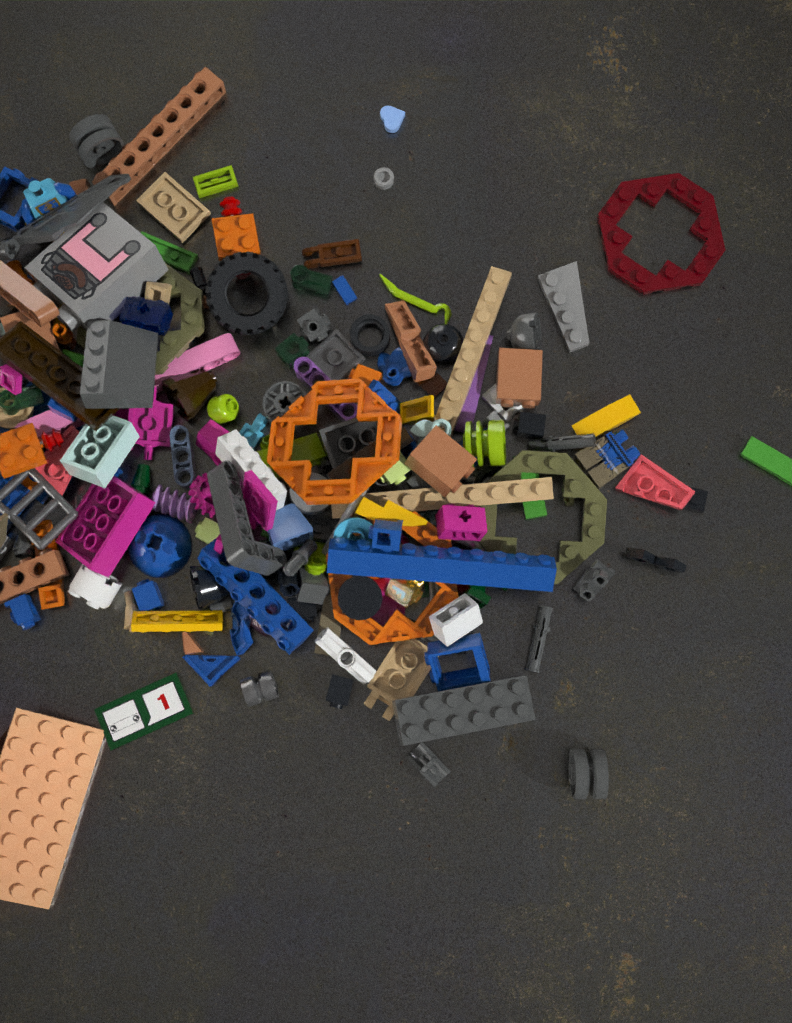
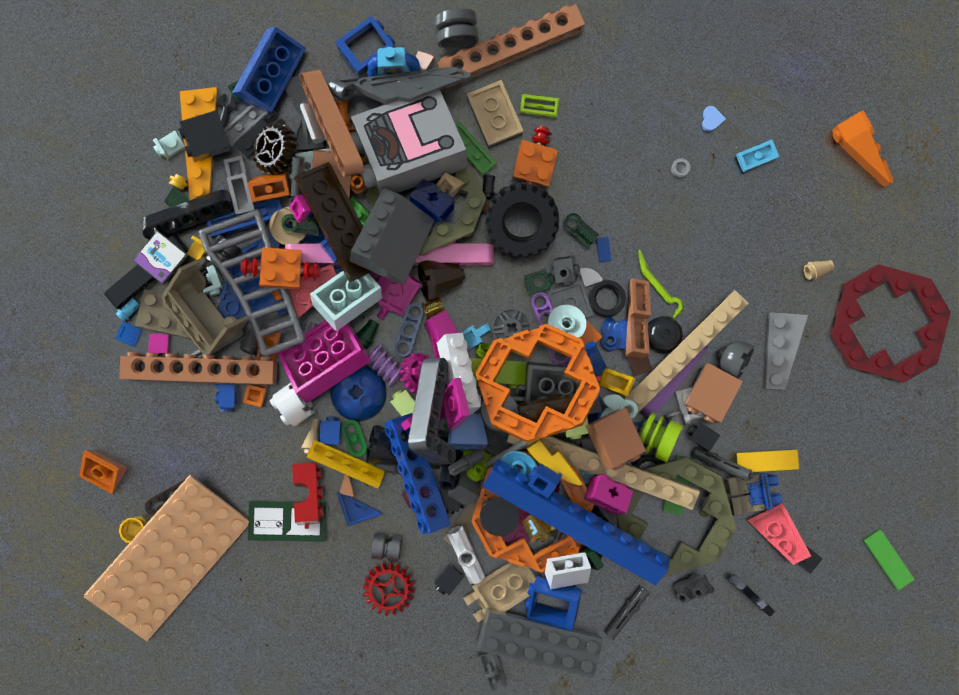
camera: 25 degrees right, 5 degrees up
lime head [207,394,239,424] -> none
blue tile [230,601,253,655] -> none
reddish brown hinge [302,239,362,269] -> none
none -> red arch [292,462,324,525]
none -> green plate [341,420,368,457]
none -> red gear [363,562,415,616]
none -> clear yellow bush [421,297,445,319]
none -> light aqua dish [548,305,586,338]
none -> white tile [580,268,603,287]
none -> medium azure plate [736,140,780,172]
none -> tan cone [804,260,835,280]
none -> orange wedge [832,110,894,187]

